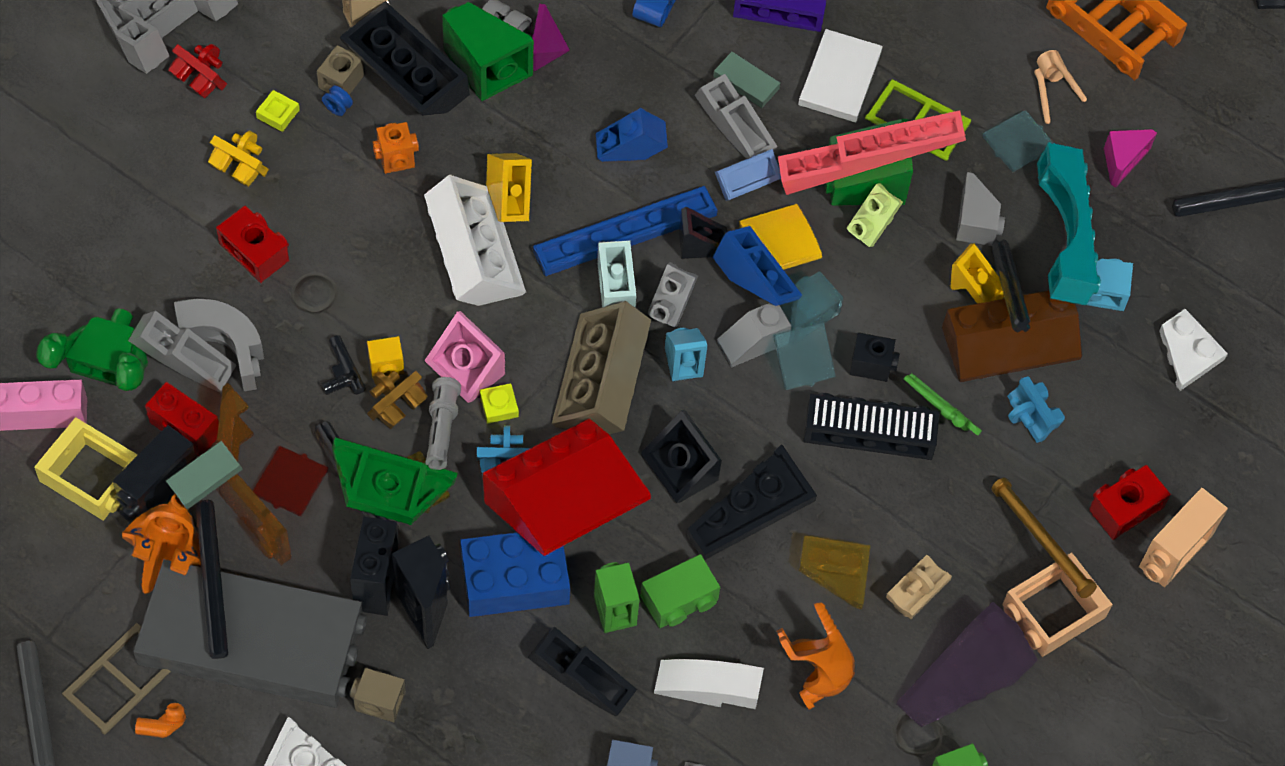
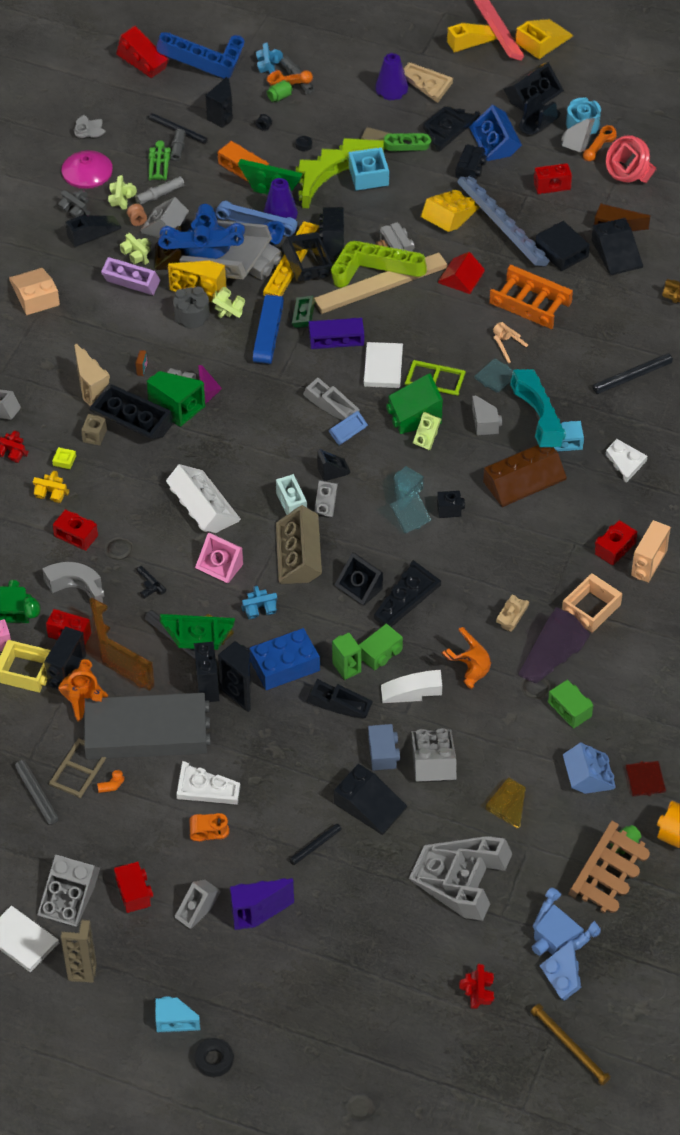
camera: 10 degrees left, 10 degrees down
light grey slope [128,310,236,392] -> none
sand green tile [166,441,243,510] -> none
black axle [195,500,229,659] -> none
clear red piece [252,446,328,517] -> none
blue bush [322,85,353,116] -> none
dark tan brick [350,668,406,723] -> none
yellow plate [367,336,404,379] -> none
pearl gold hips [367,371,428,429] -> none
orange brick [372,122,419,174] -> none
light grey pin [426,377,461,470] -> none
neon yellow plate [480,383,519,424] -> none
red slope [483,418,651,556] -> none
yellow slope [486,153,532,222] -> none
blue tile [533,186,718,276] -> none
blue slope [596,108,668,162] -> none
medium azure slope [665,328,707,381] -> none
sand green tile [713,52,780,108] -> none
blue slope [713,226,802,306] -> none
light grey slope [717,303,791,368] -> none
yellow slope [739,204,822,270] -> none
coral slope [778,110,966,195] -> none
clear yellow wing [799,536,870,609] -> none
black brick [803,393,940,460] -> none
bright green piece [904,373,982,435] -> none
yellow slope [951,243,1004,304] -> none
pearl gold bar [991,478,1097,598] -> none
black axle [992,239,1030,333] -> none
dark azure hips [1007,376,1065,443] -> none
dark pink slope [1104,129,1157,188] -> none

